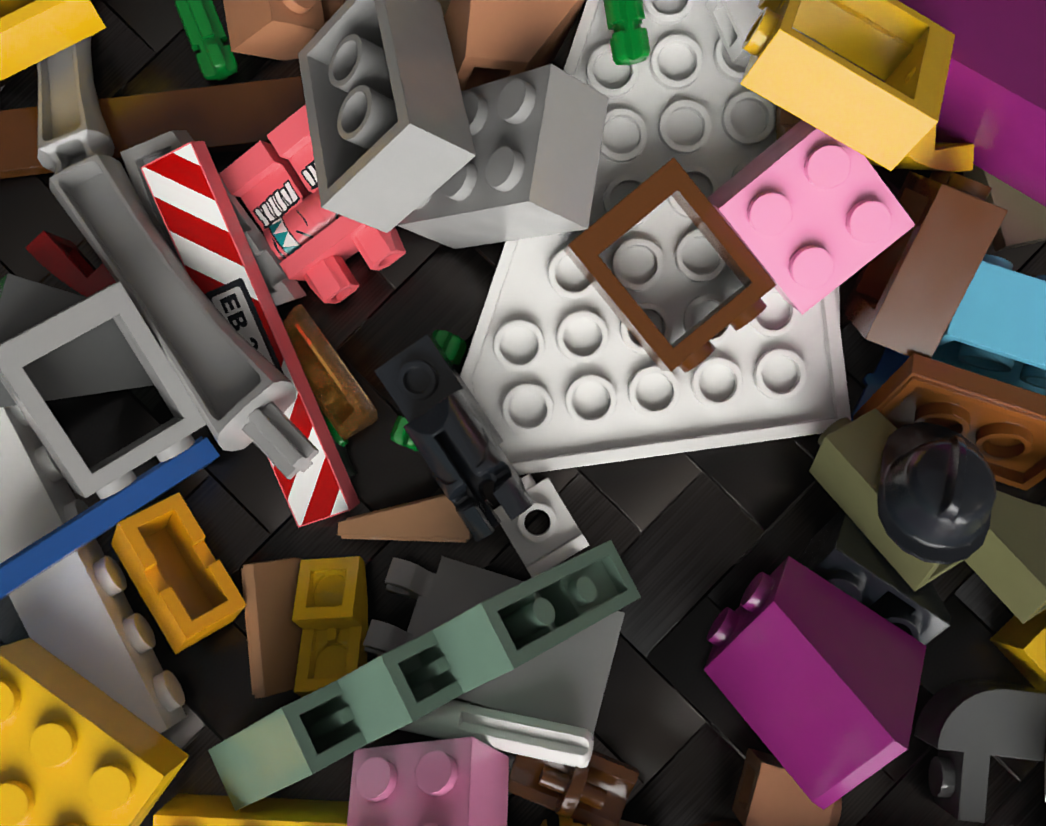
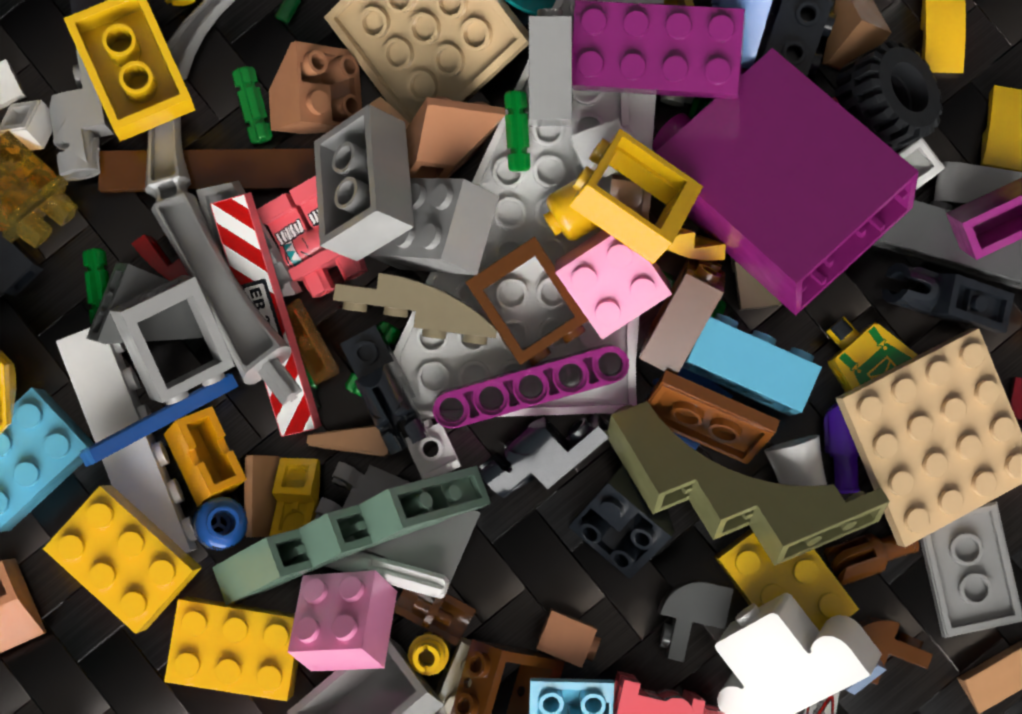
camera: 10 degrees right, 0 degrees up
magenta slope [704,556,926,810] -> none
black piece [877,422,997,565] -> none
none -> blue head [192,496,248,551]
none -> dark tan slope [333,272,497,345]
none -> magenta beam [433,344,629,429]
none -> black plate [479,413,609,498]
none -> yellow head [543,180,598,241]

